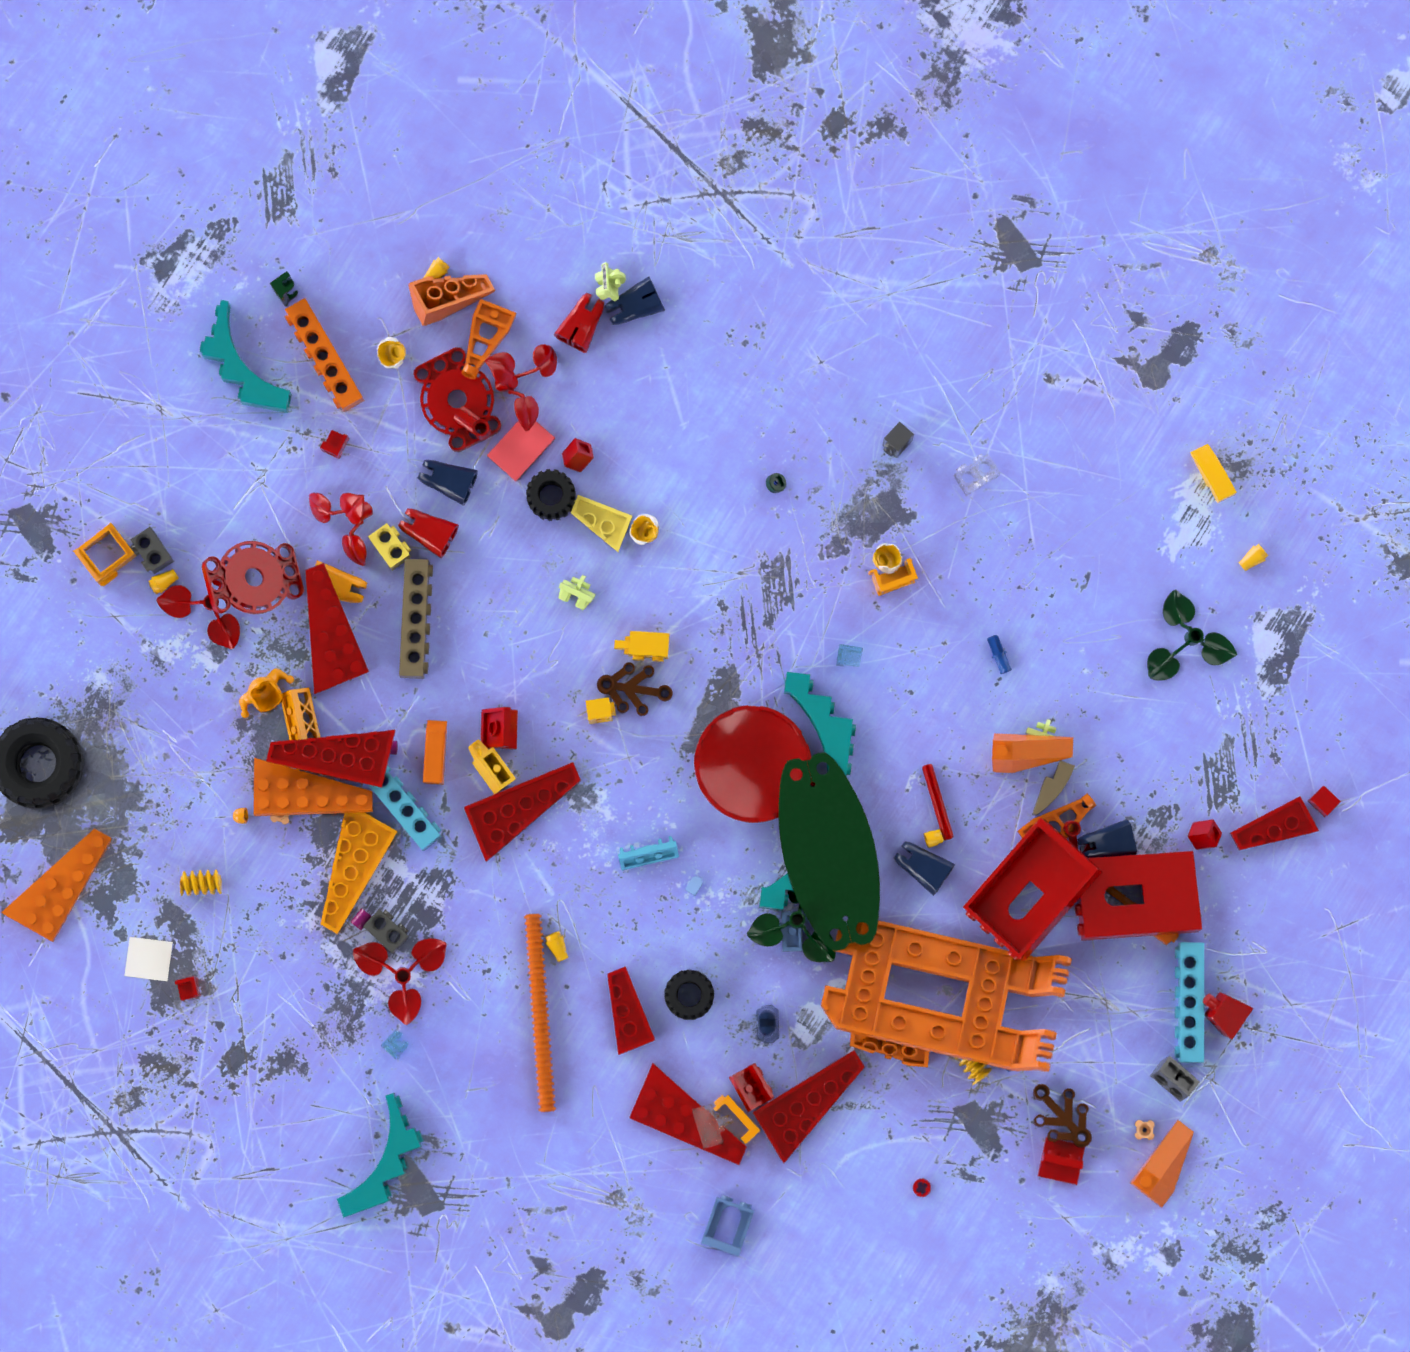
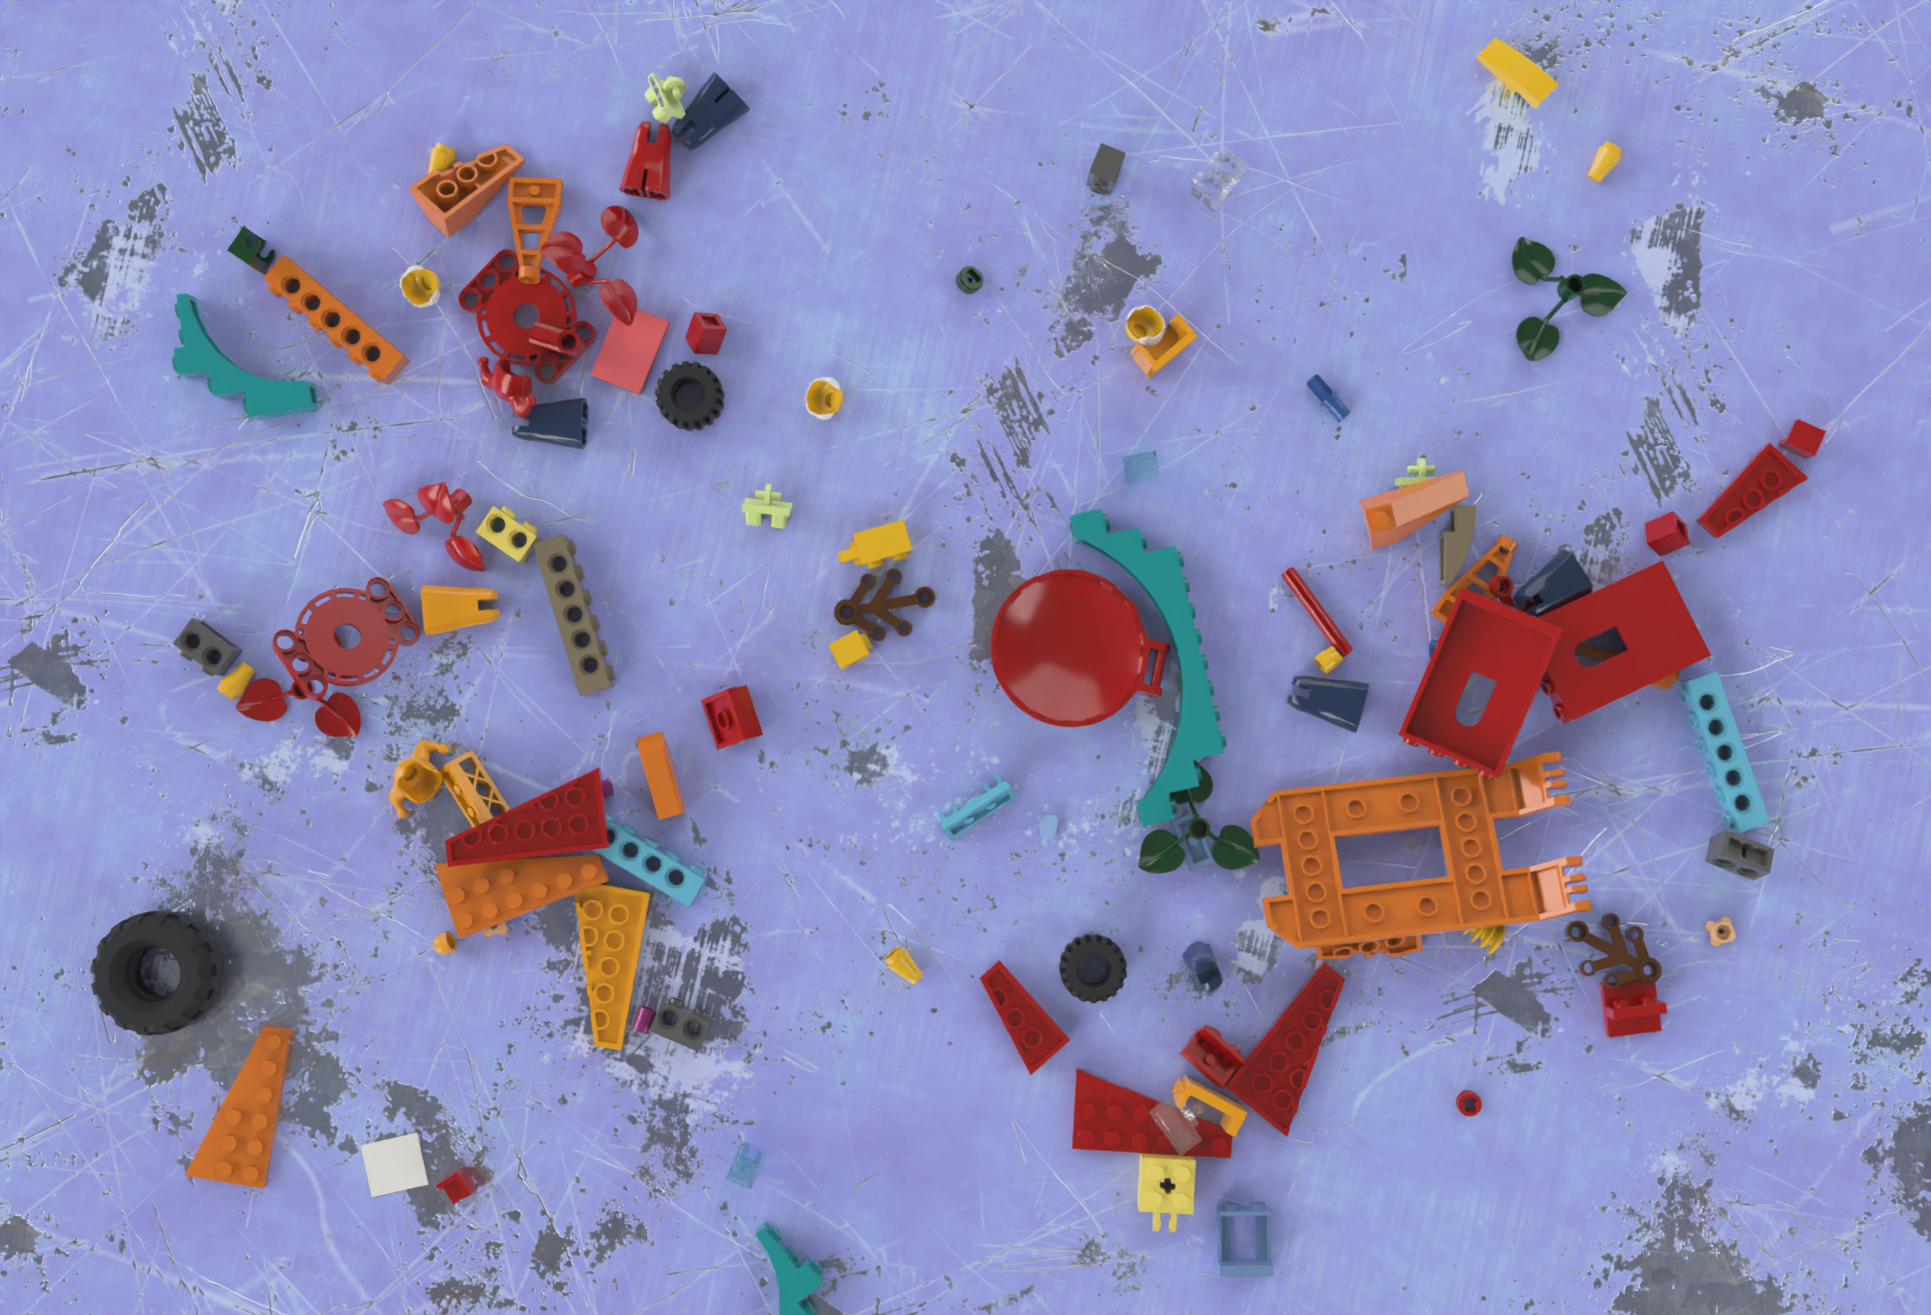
camera: 25 degrees left, 5 degrees up
light orange piece [73,523,137,586] -> none
yellow piece [180,869,222,896] -> none
red wing [305,563,369,694] -> none
red panel [320,430,349,459] -> none
red plant [353,938,447,1025] -> none
red piece [398,508,459,558] -> none
red wing [464,762,581,862] -> none
yellow hinge [468,739,516,794] -> none
orange piece [524,914,556,1112] -> none
light yellow wing [571,495,633,552] -> none
dark green piece [778,752,880,951] -> none
orange wedge [1130,1120,1194,1208] -> none
red torso [1203,992,1253,1040] -> none
none -> red piece [477,357,536,418]
none -> light yellow hinge [1137,1153,1196,1232]

